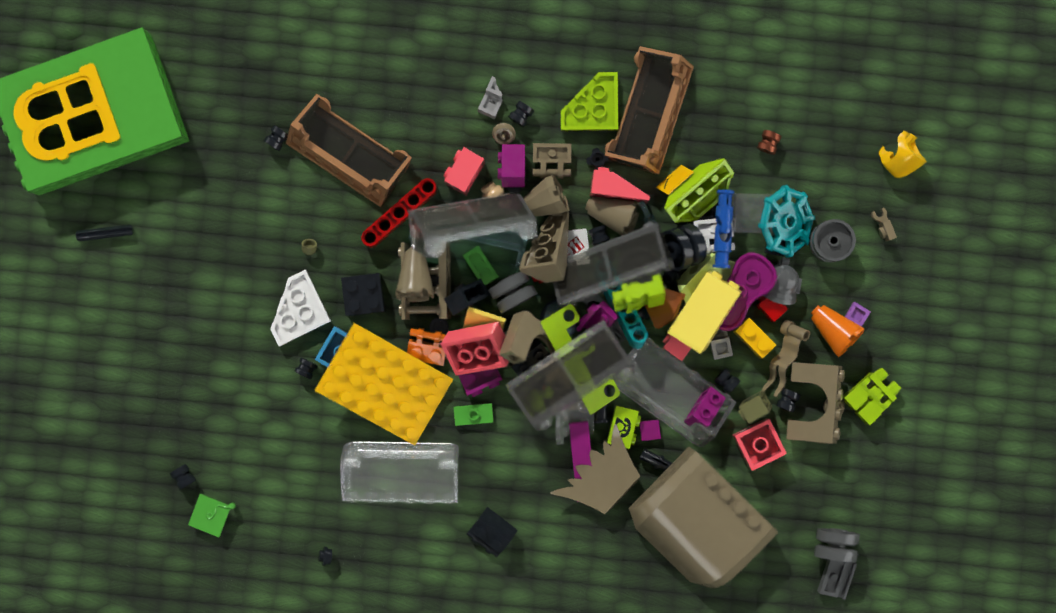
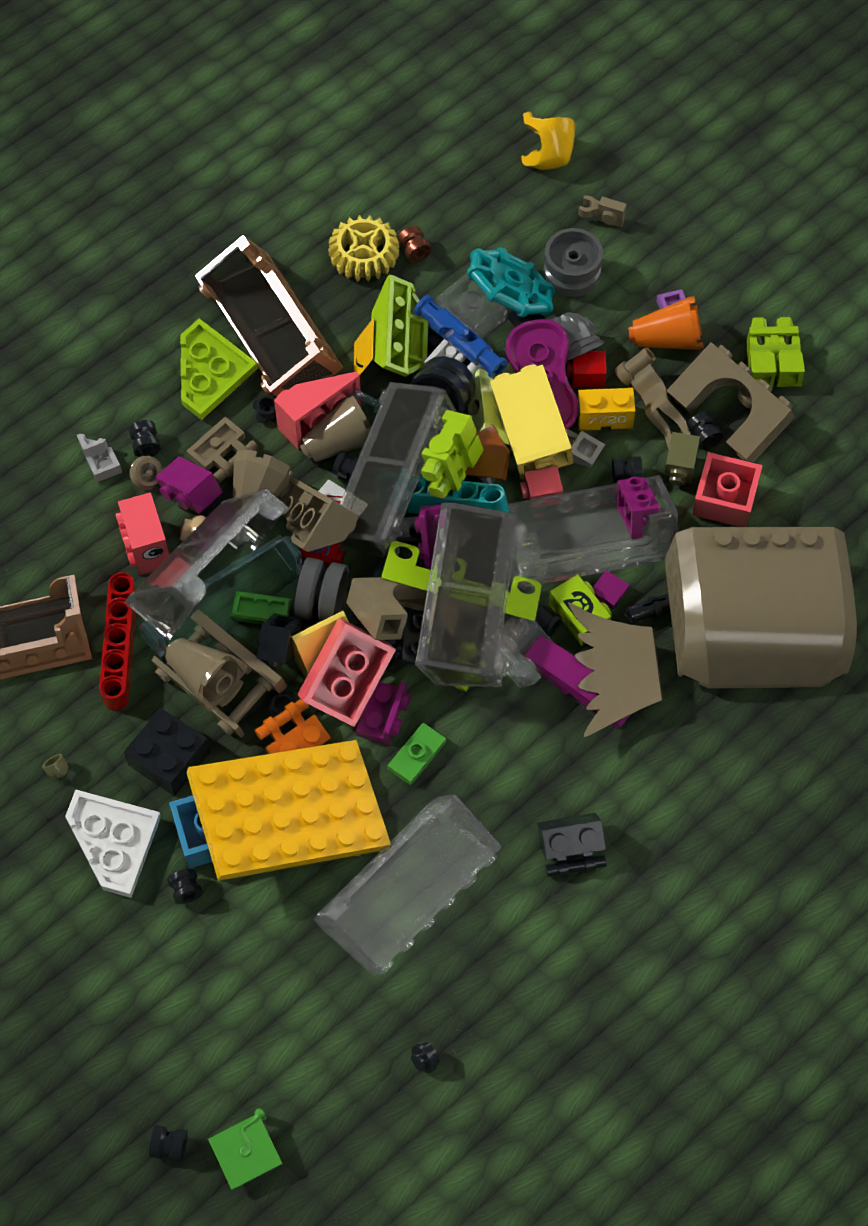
camera: 50 degrees left, 25 degrees down
none -> light yellow gear [328,215,399,282]

